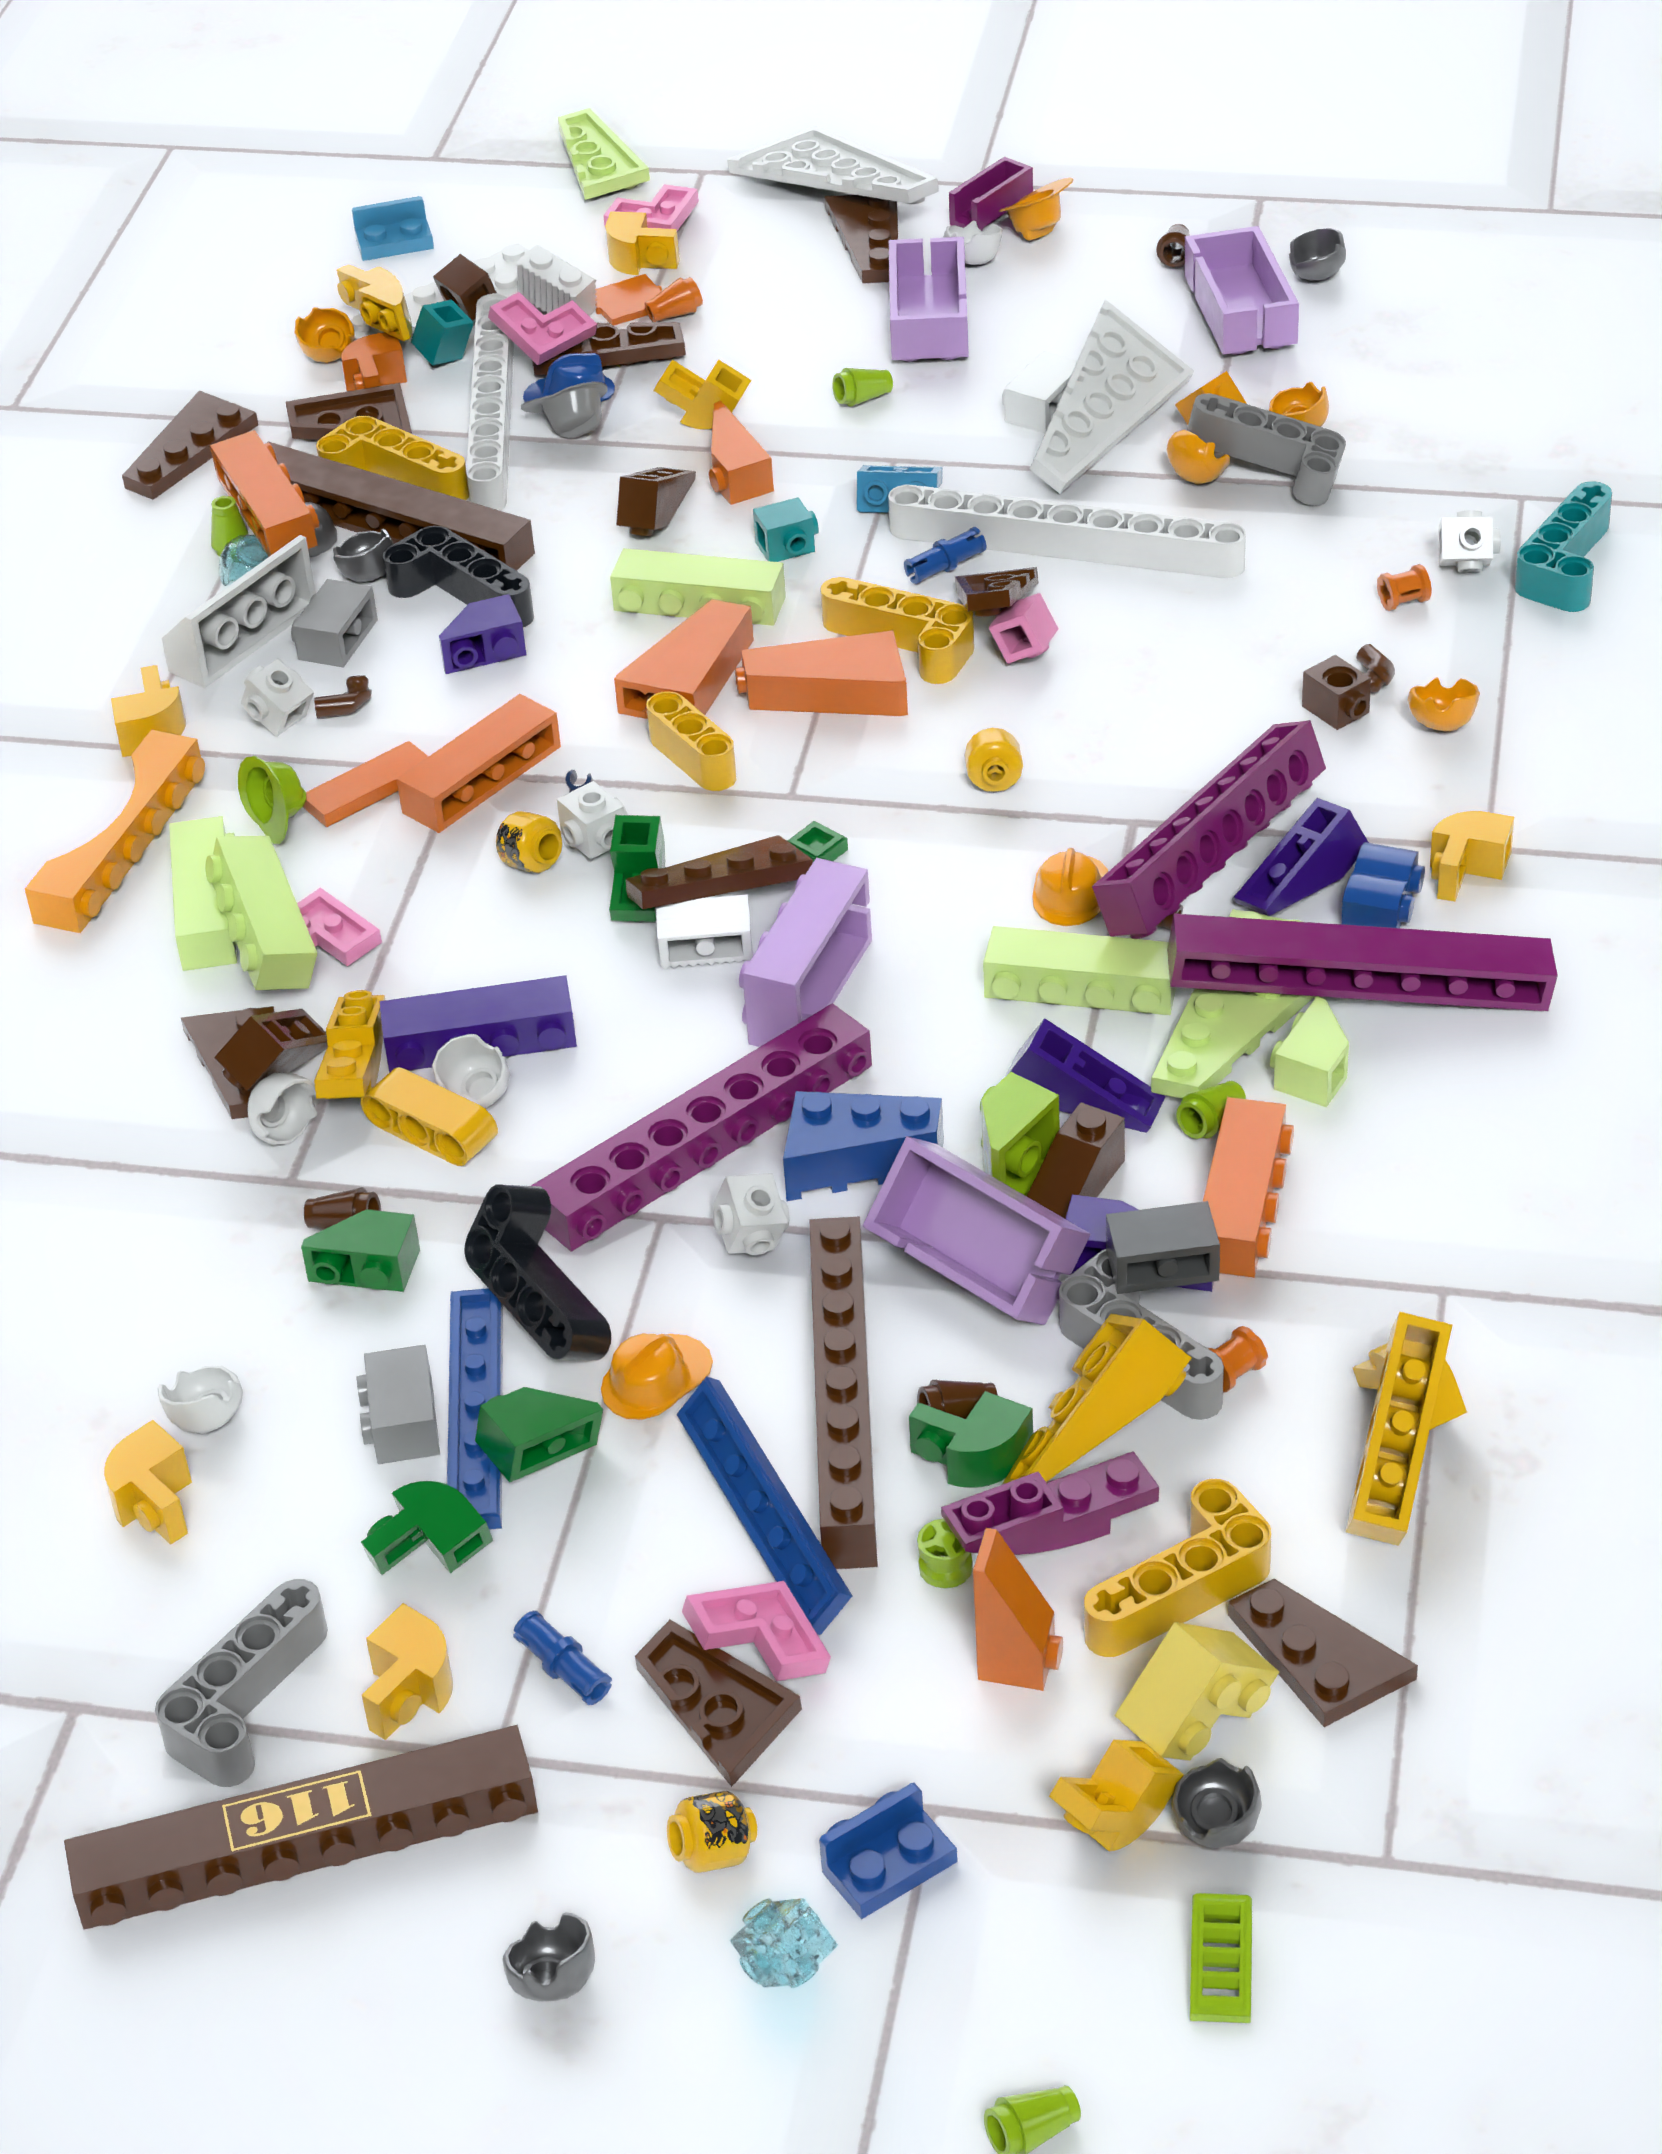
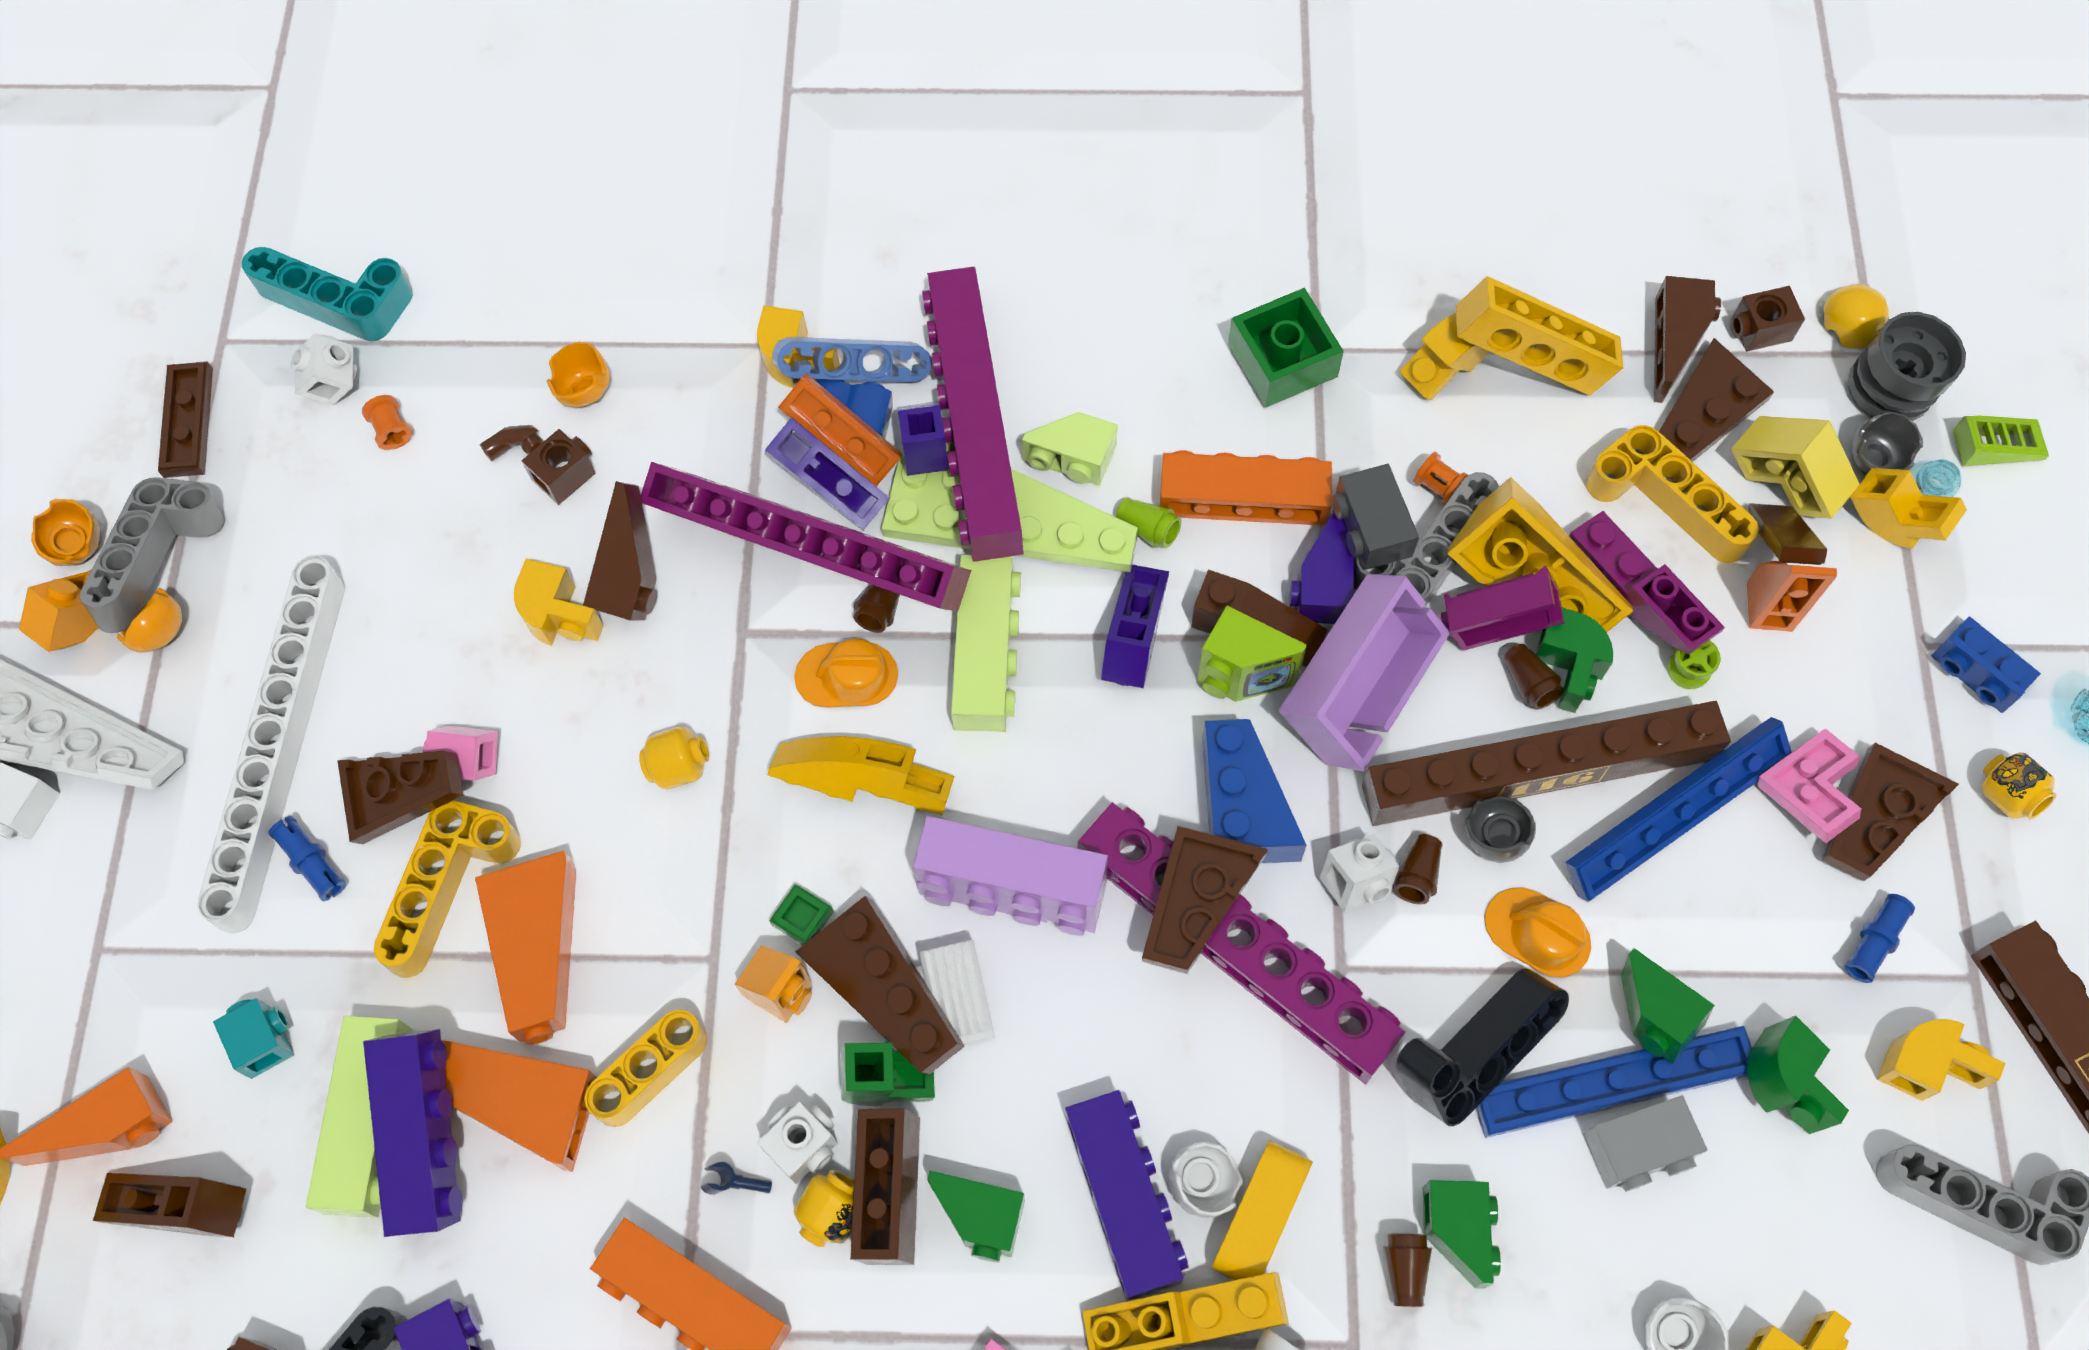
camera: 100 degrees left, 25 degrees up
dark azure bracket [857,465,943,513] -> none
none -> reddish brown tile [158,361,213,478]
none -> dark purple brick [363,1029,463,1237]
none -> yellow brick [514,558,604,646]
none -> reddish brown slope [583,481,657,621]
none -> light orange slope [735,945,812,1023]
none -> yellow slope [767,736,955,815]
none -> medium blue beam [772,337,932,382]
none -> orange tile [778,373,903,487]
none -> reddish brown brick [850,1108,920,1265]
none -> dark purple slope [897,401,949,476]
none -> green slope [927,1171,1025,1263]
none -> reddish brown wing [1142,826,1268,974]
none -> green brick [1228,287,1344,408]
none -> reddish brown cone [1394,834,1443,905]
none -> magenta window [1441,566,1565,651]
none -> dark grey hair [1465,795,1536,863]
none -> reddish brown slope [1654,276,1721,403]
none -> reddish brown brick [1731,285,1805,352]
none -> reddish brown tile [1748,503,1828,565]
none -> yellow hair [1823,284,1889,348]
none -> dark grey wheel [1848,312,1966,421]
none -> clear light blue plate [1916,459,1961,497]

